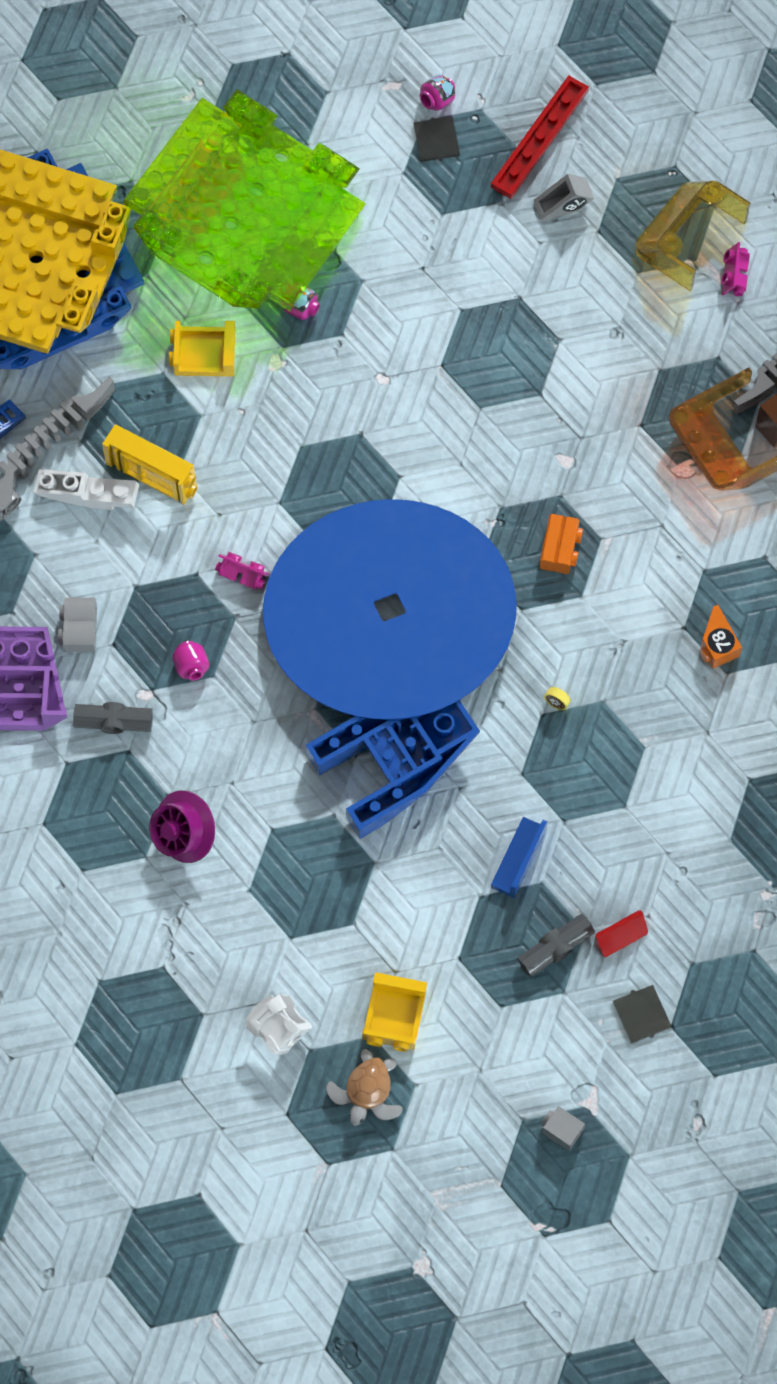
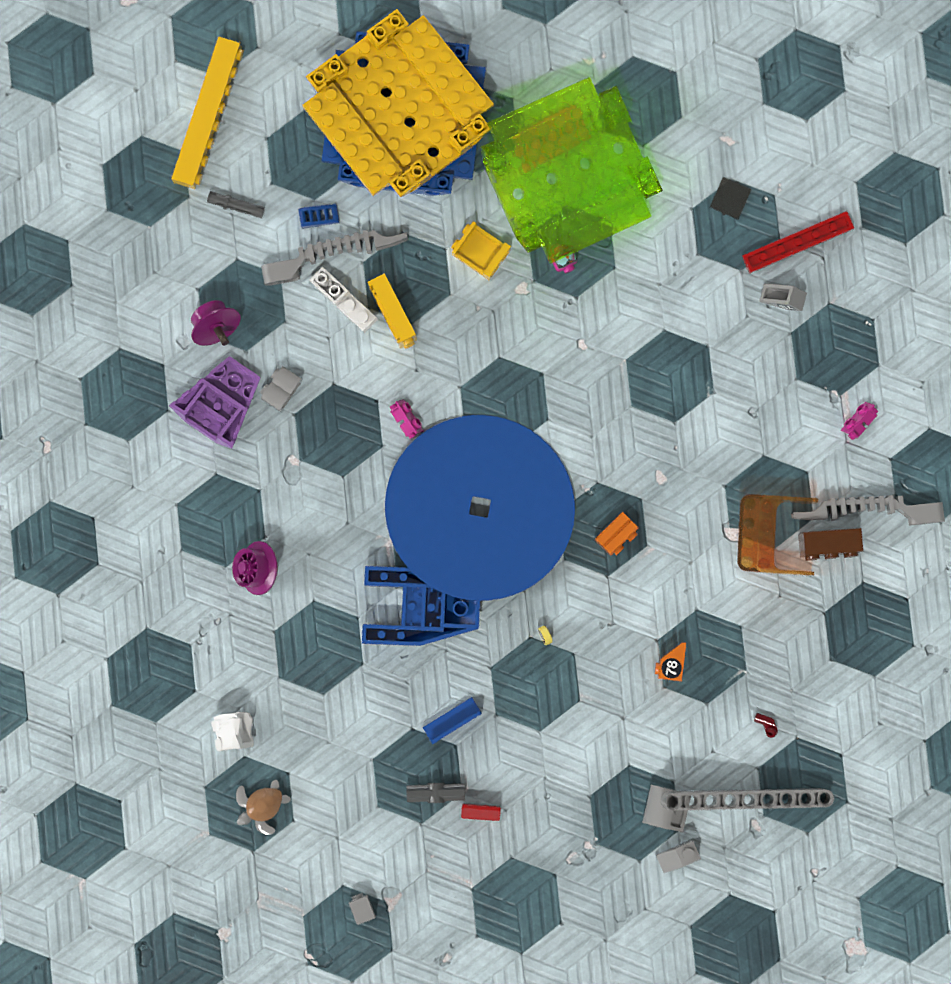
camera: 35 degrees right, 15 degrees up
dark grey piece [73,702,153,734] -> none
dark pink head [172,641,209,681] -> none
yellow panel [362,972,427,1052] -> none
dark pink head [419,75,455,111] -> none
clear smoke piece [613,985,672,1044] -> none
clear yellow windscreen [635,181,751,291] -> none

